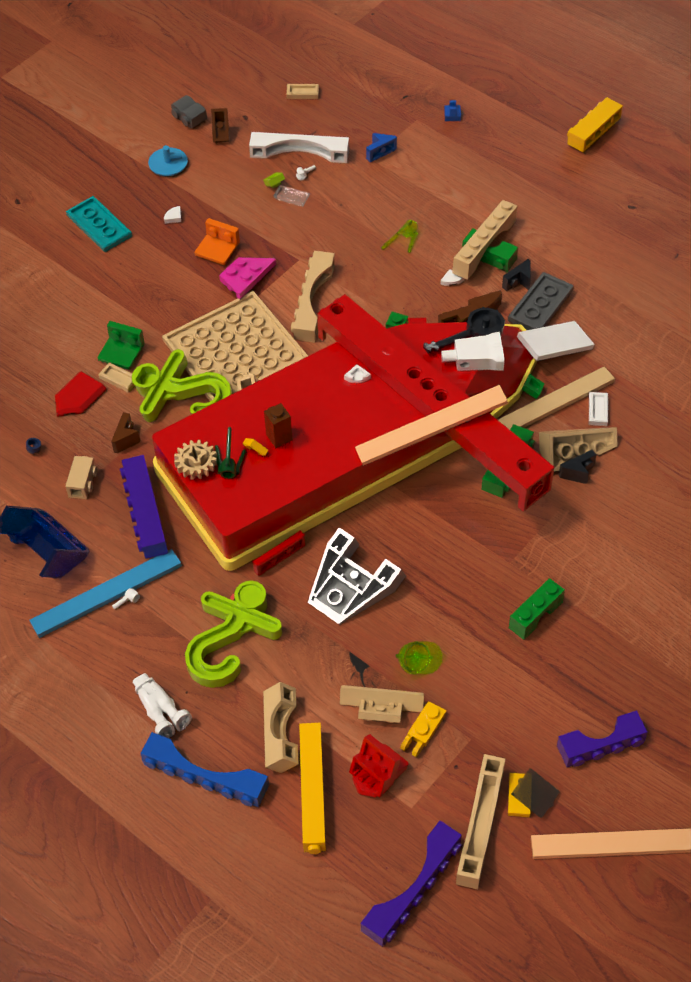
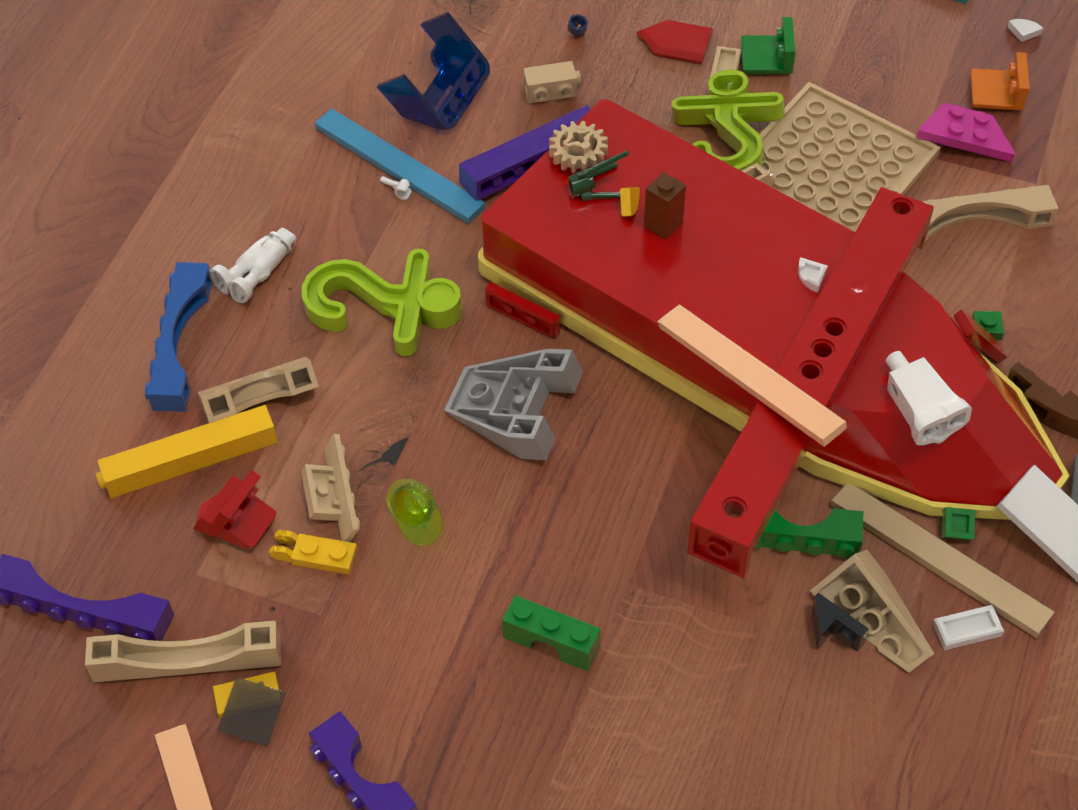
camera: 70 degrees right, 0 degrees up
reddish brown slope [111,412,141,453] -> none
black piece [423,307,505,353] -> none

